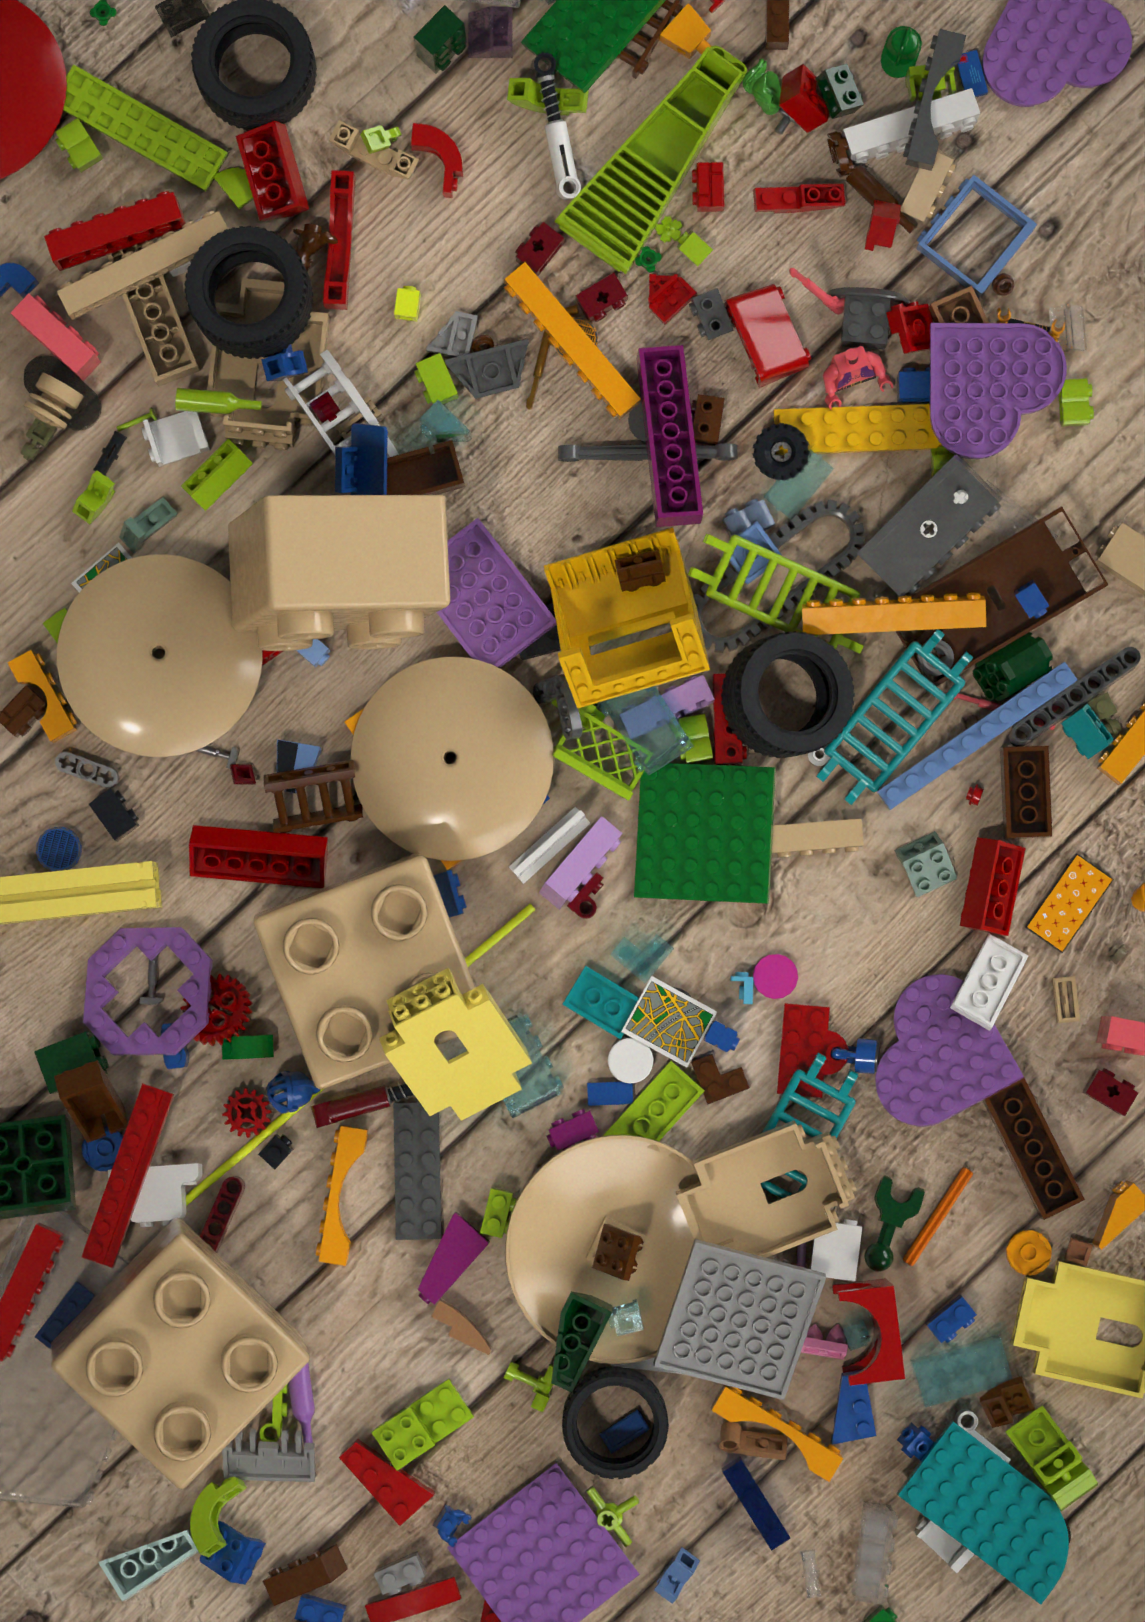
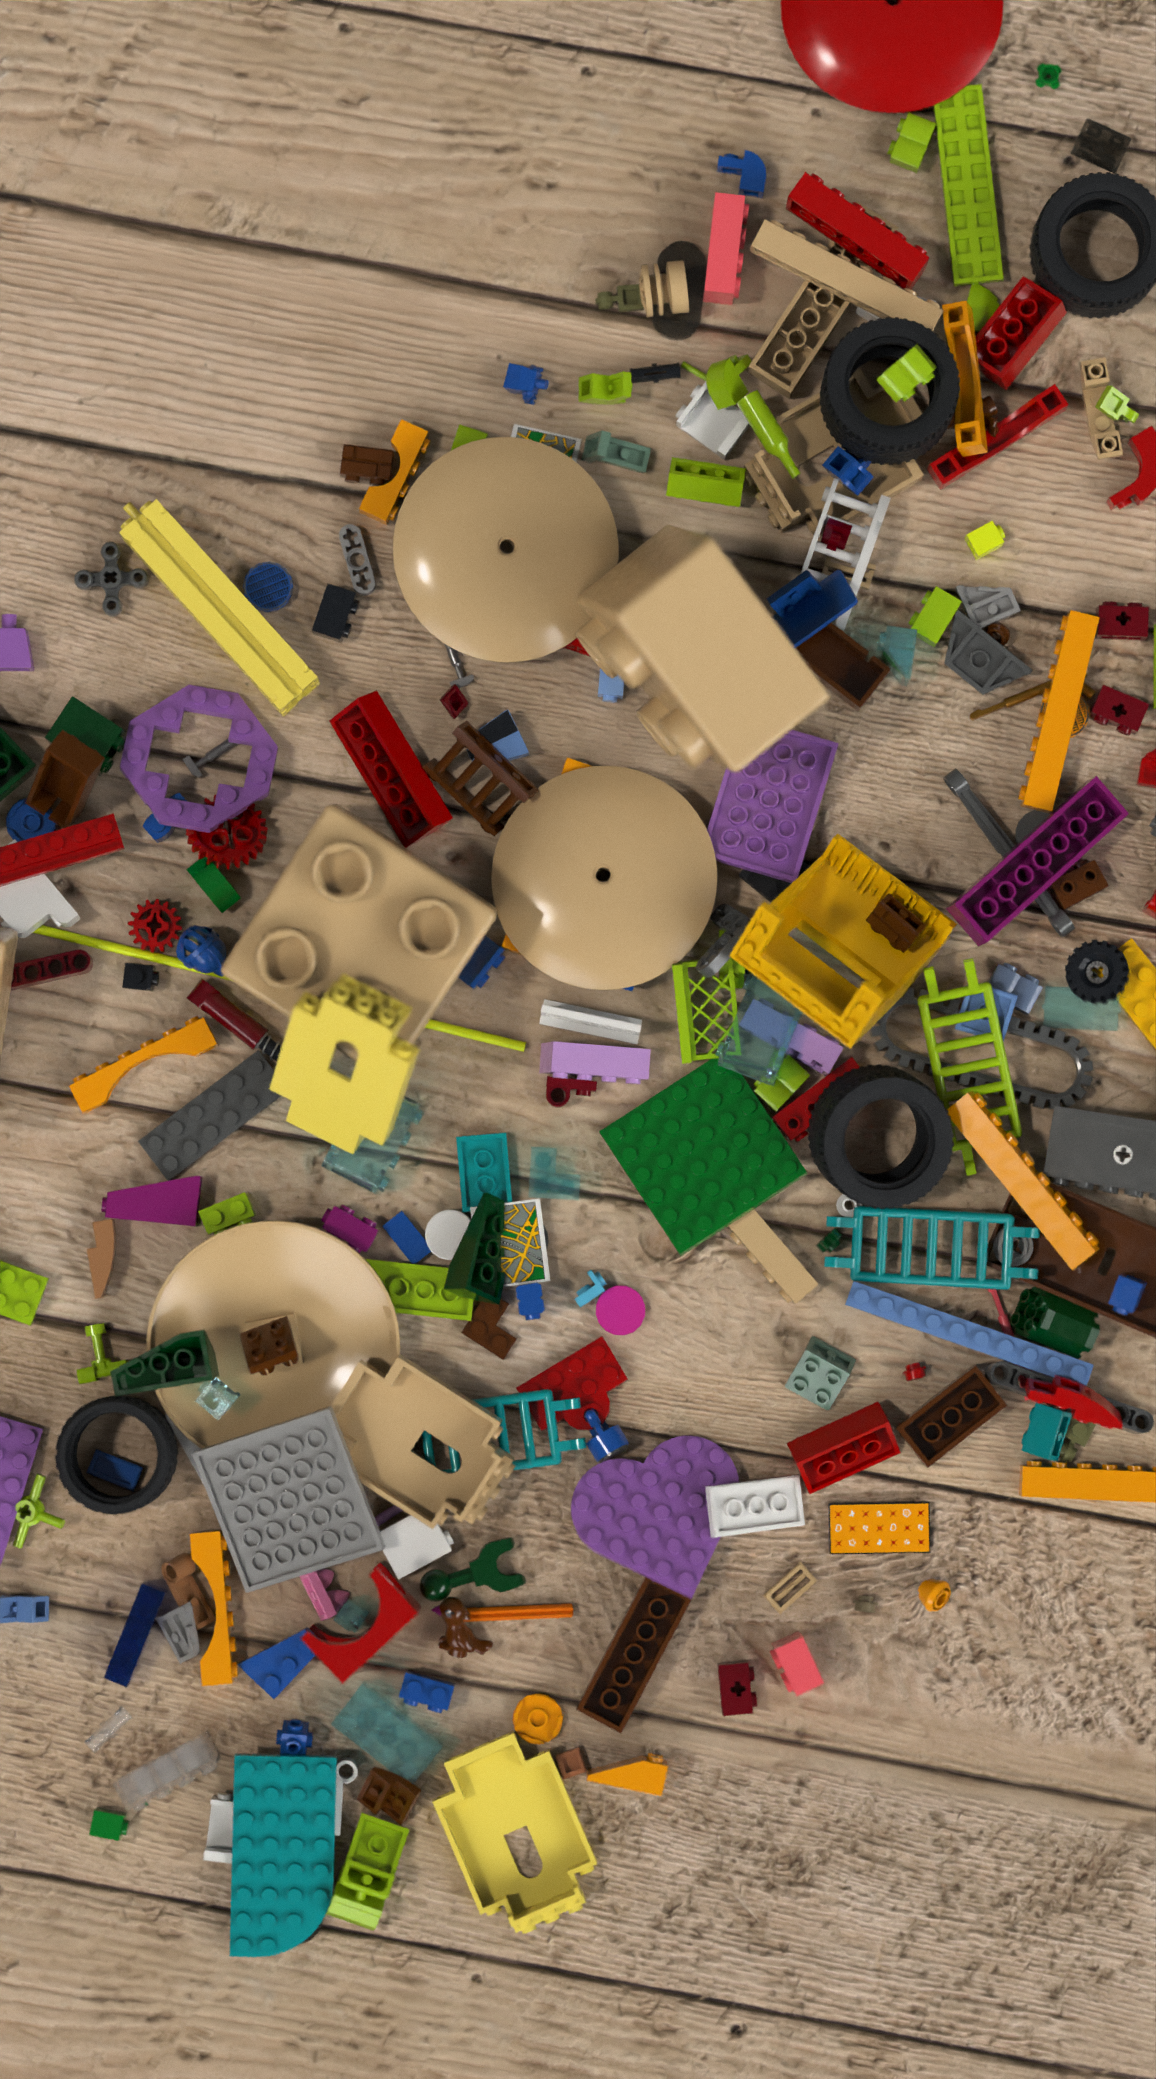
camera: 45 degrees right, 0 degrees up
none -> light grey wing [156,1602,201,1663]
none -> reddish brown animal [431,1597,494,1658]
none -> dark green wedge [444,1193,505,1305]
none -> blue piece [503,363,548,405]
none -> lime brick [706,354,752,410]
none -> dark green plate [815,1228,842,1253]
none -> lime brick [876,344,936,402]
none -> light orange arch [942,300,988,457]
none -> red slope [1025,1375,1123,1430]

